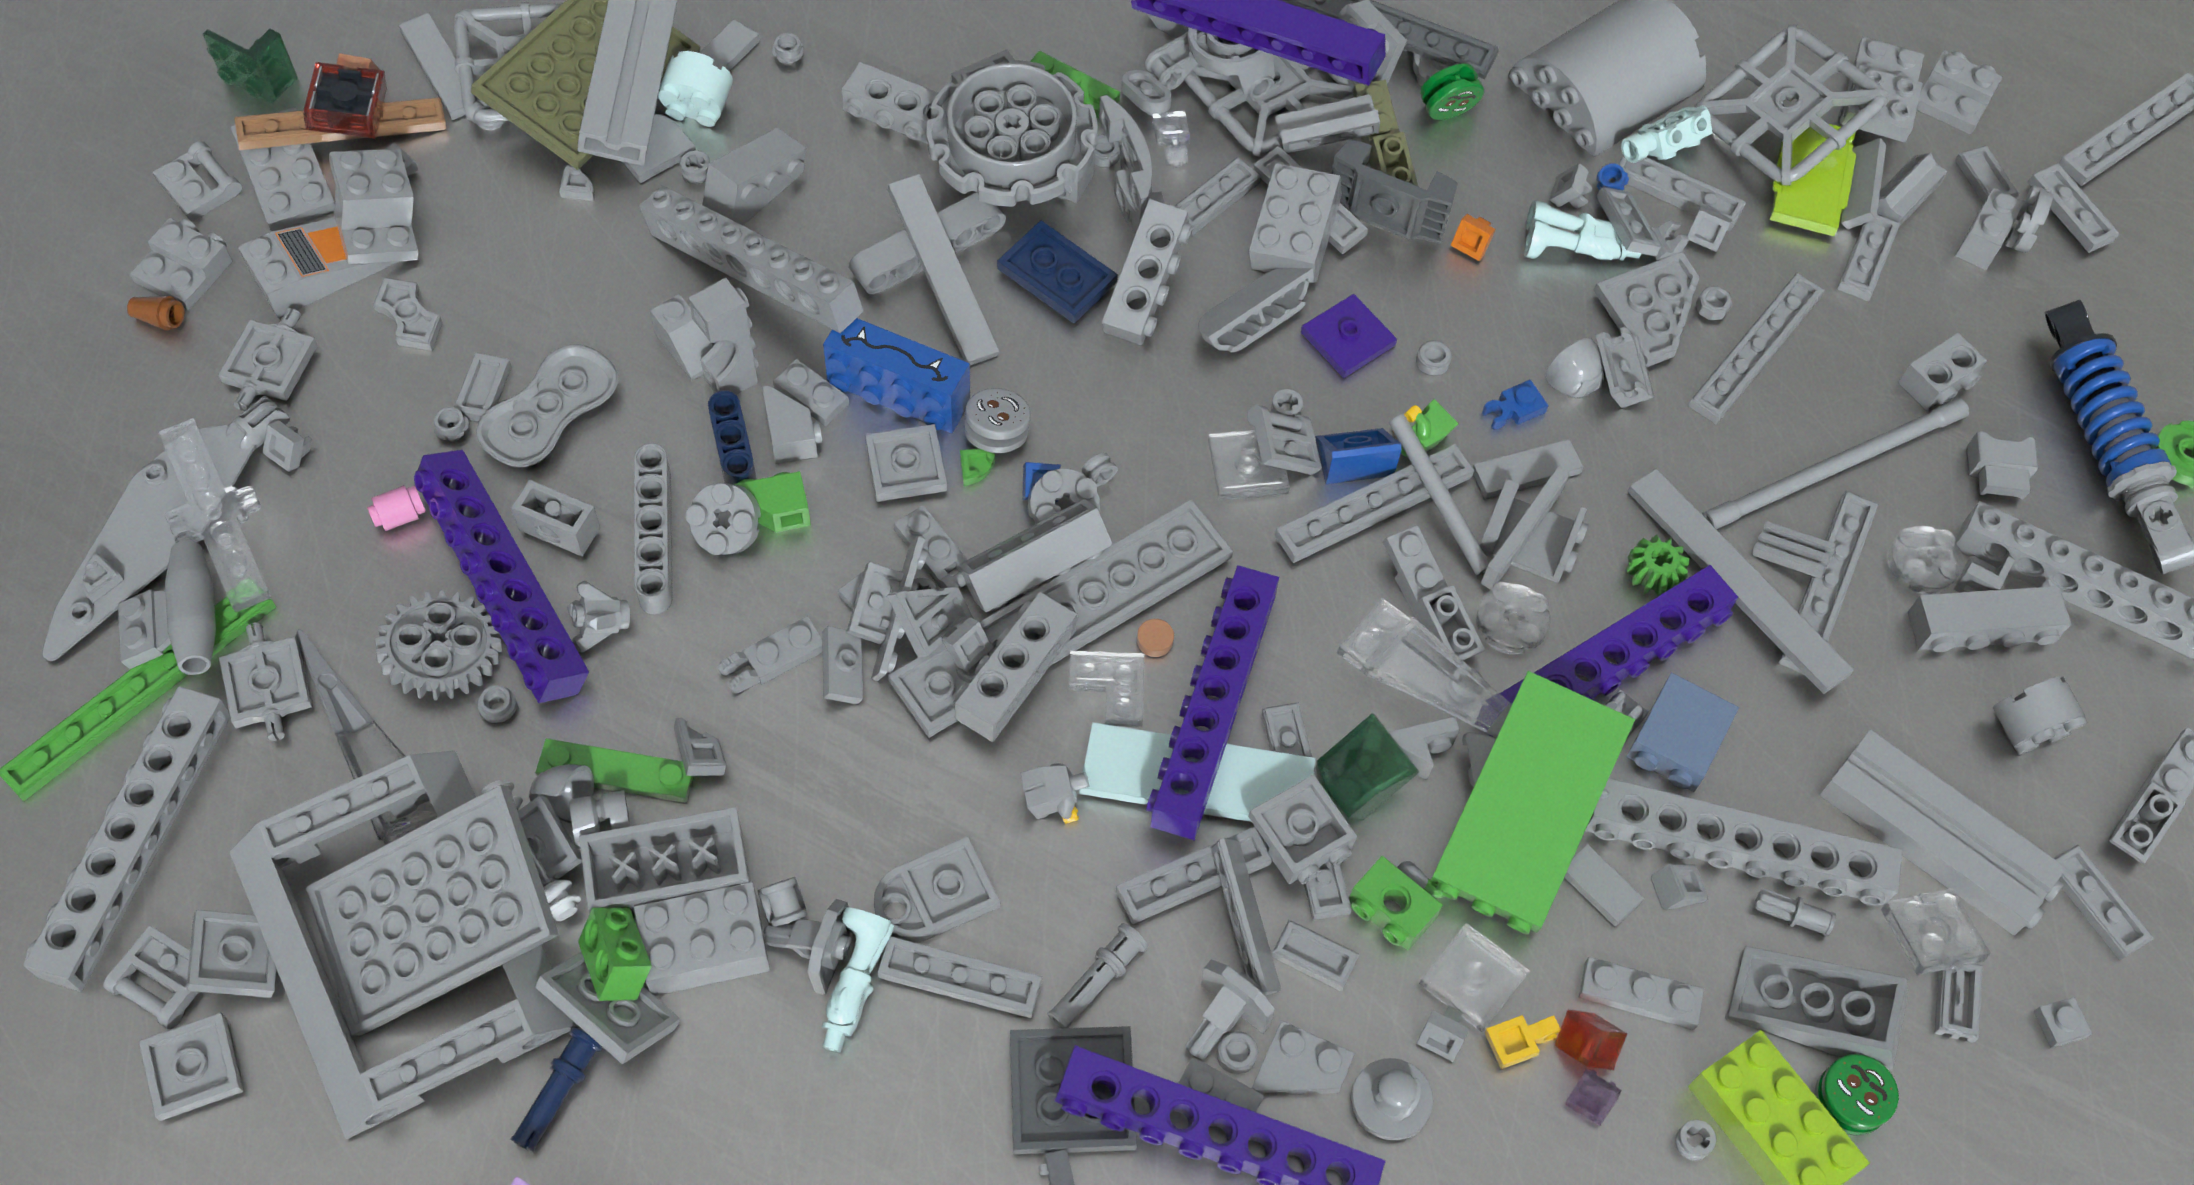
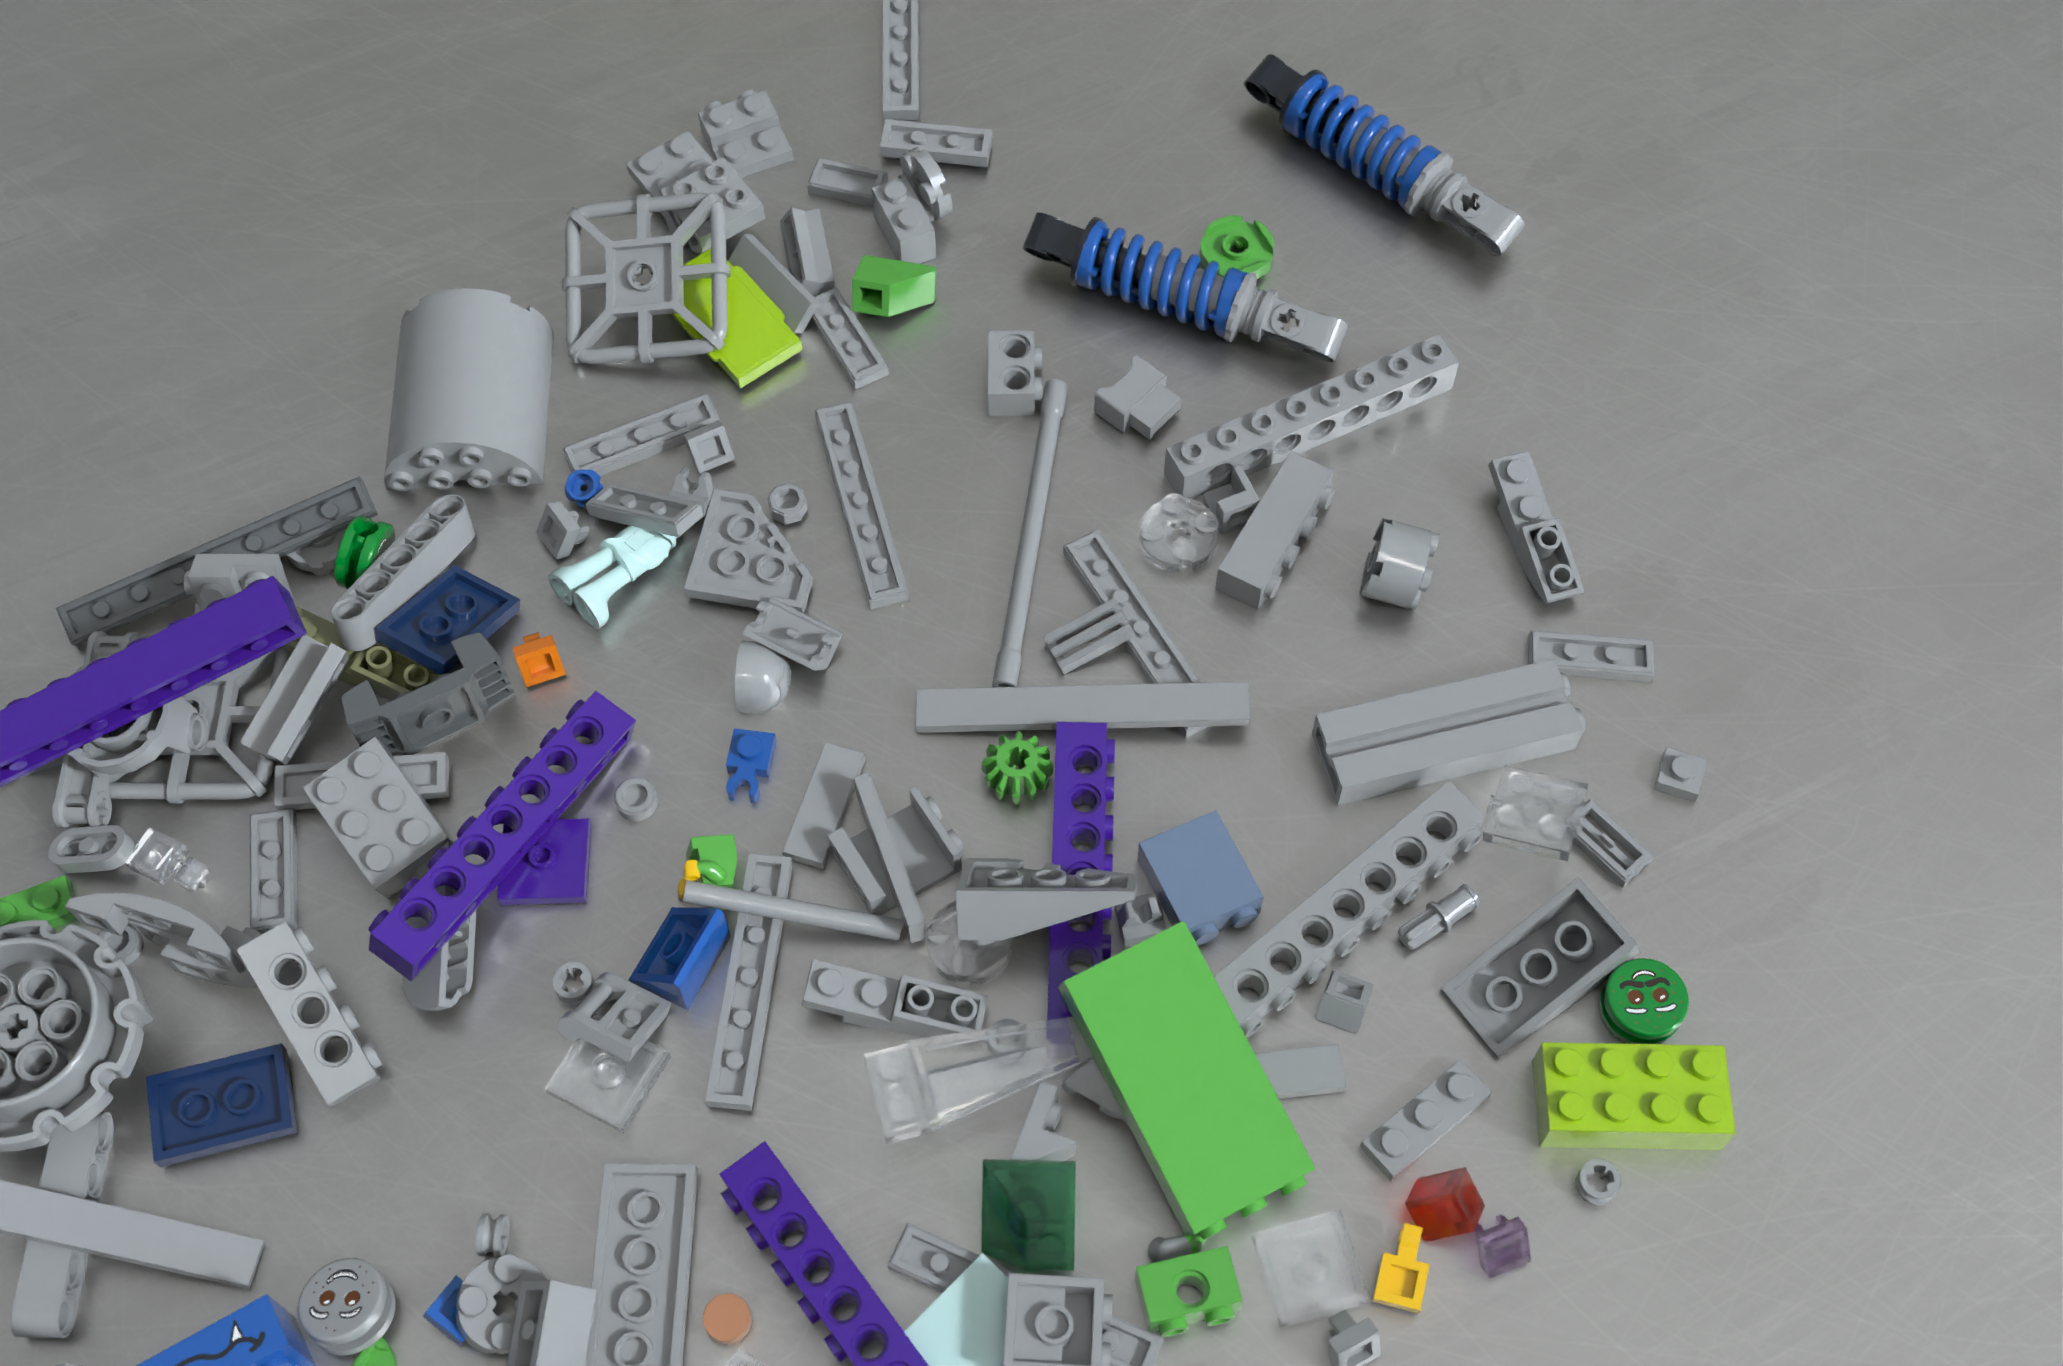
camera: 50 degrees left, 0 degrees up
light aqua brick [1621,105,1713,163] -> none
none -> light grey beam [330,494,475,651]
none -> dark purple brick [368,691,636,981]
none -> dark blue plate [376,565,520,675]
none -> bright green slope [852,255,937,317]
none -> light grey wedge [956,858,1137,945]

